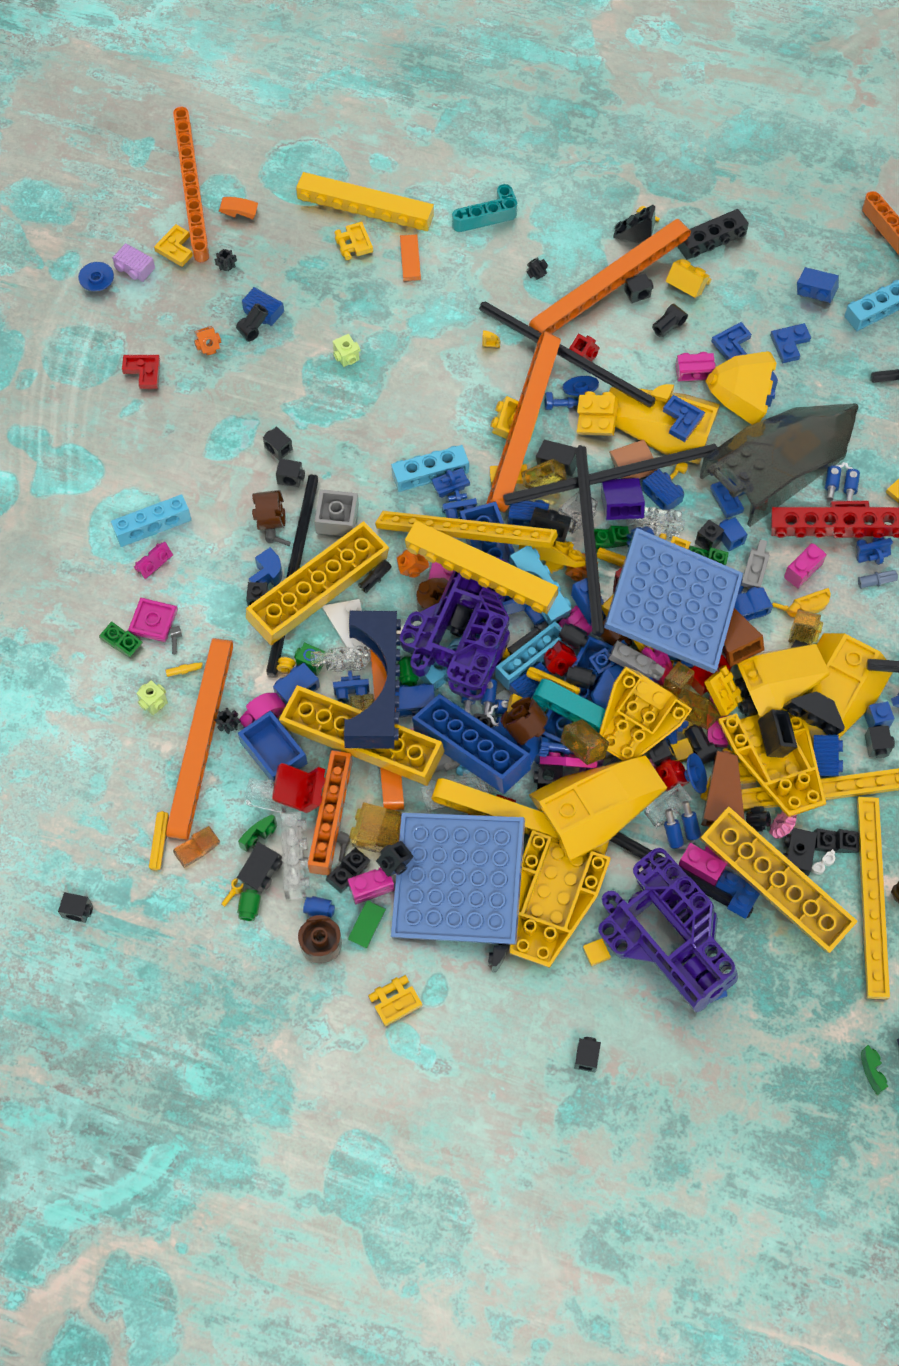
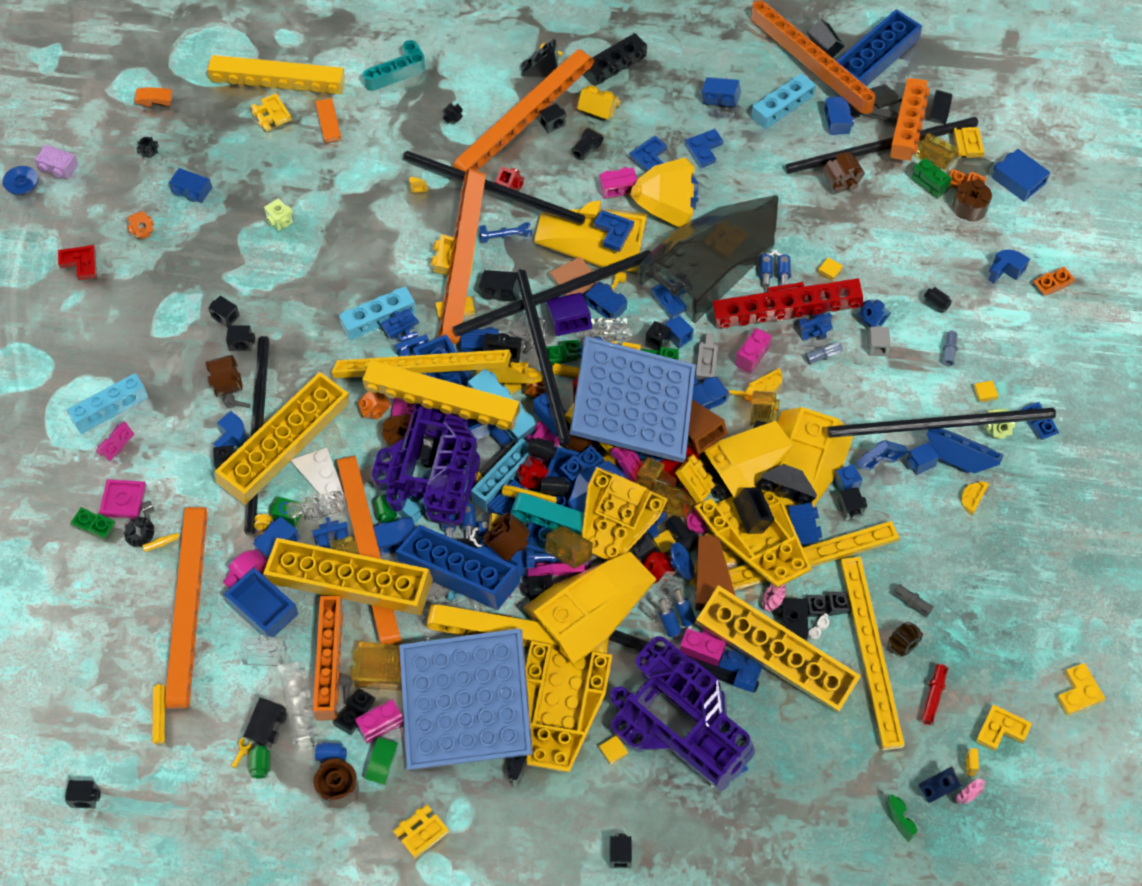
camera: 10 degrees left, 5 degrees down
yellowish green brick [136,680,168,715] -> none
yellow plate [154,224,193,267] -> none
orange beam [173,107,209,262] -> none
clear orange slope [173,826,220,868] -> none
black gear [214,708,241,734] -> none
black piece [236,303,268,342] -> none
green slope [238,815,277,852] -> none
red bracket [272,763,326,813] -> none
light grey brick [315,489,359,536] -> none
dark blue arch [344,610,401,749] -> none
black axle [358,560,392,593] -> none
black brick [376,840,414,877] -> none
clear yellow brick [521,458,567,489] -> none
blue dish [563,376,599,397] -> none
yellow plate [577,391,619,436] -> none
light grey hinge [608,640,665,680] -> none
black gear [746,806,771,832] -> none
none -> black gear [123,516,155,547]

